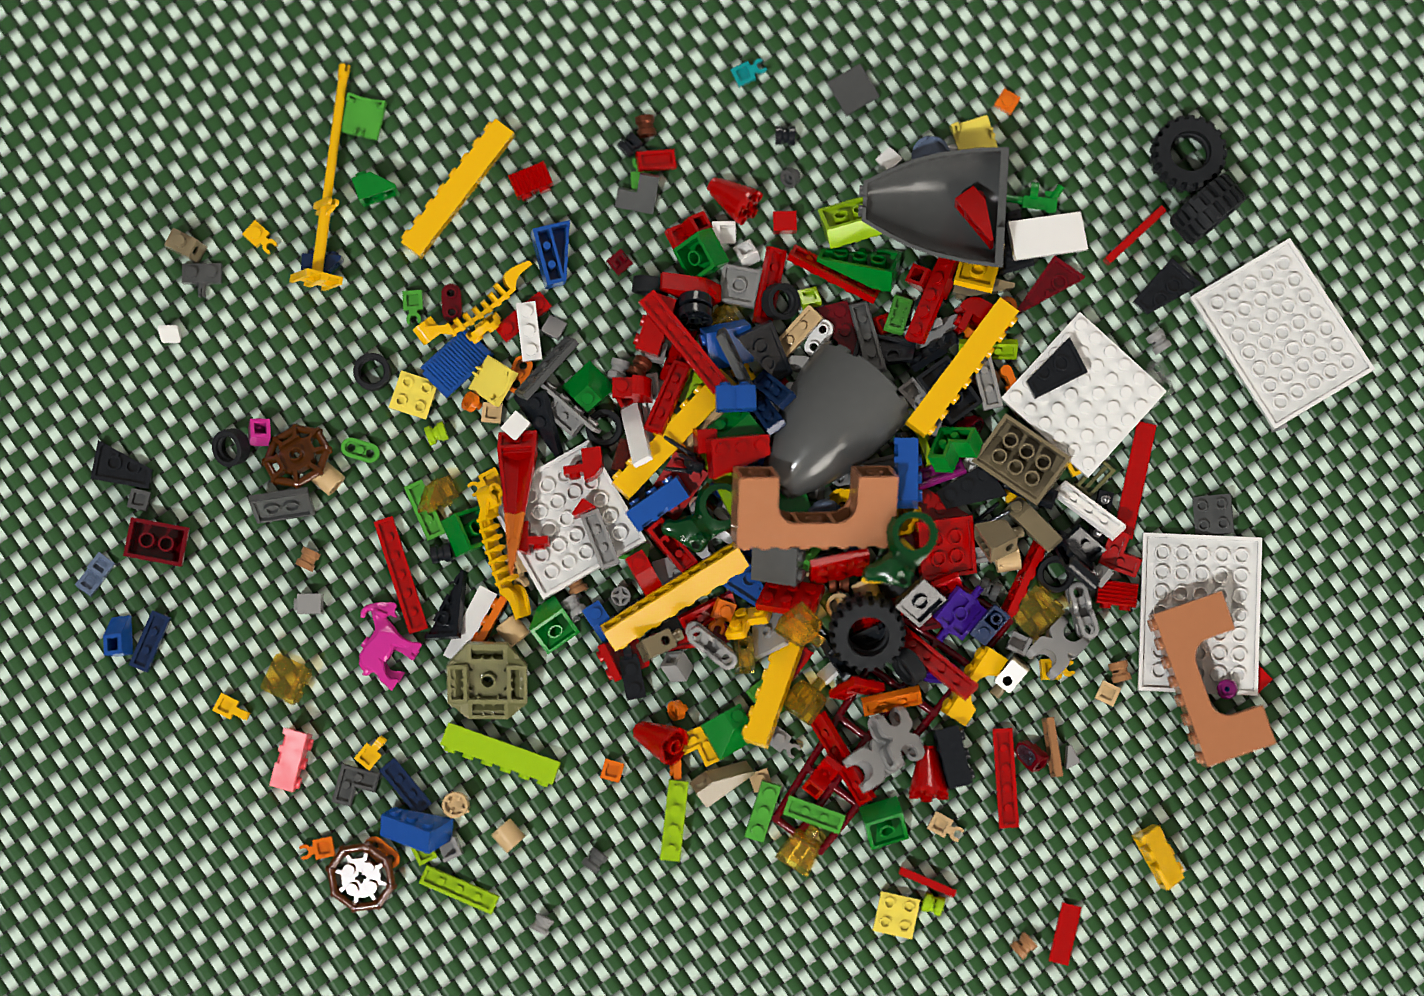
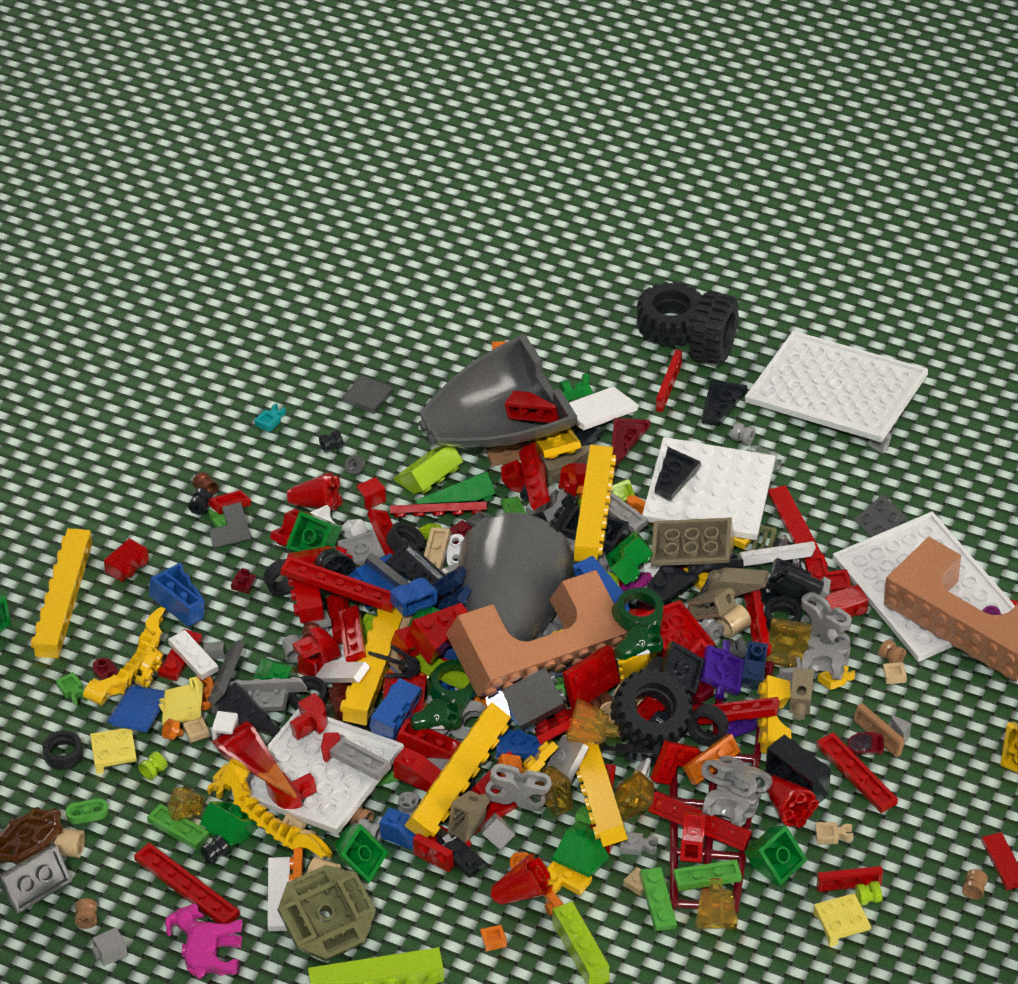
camera: 30 degrees left, 40 degrees down
black wing [424,570,468,641] -> none
dark tan slope [689,760,755,808] -> none

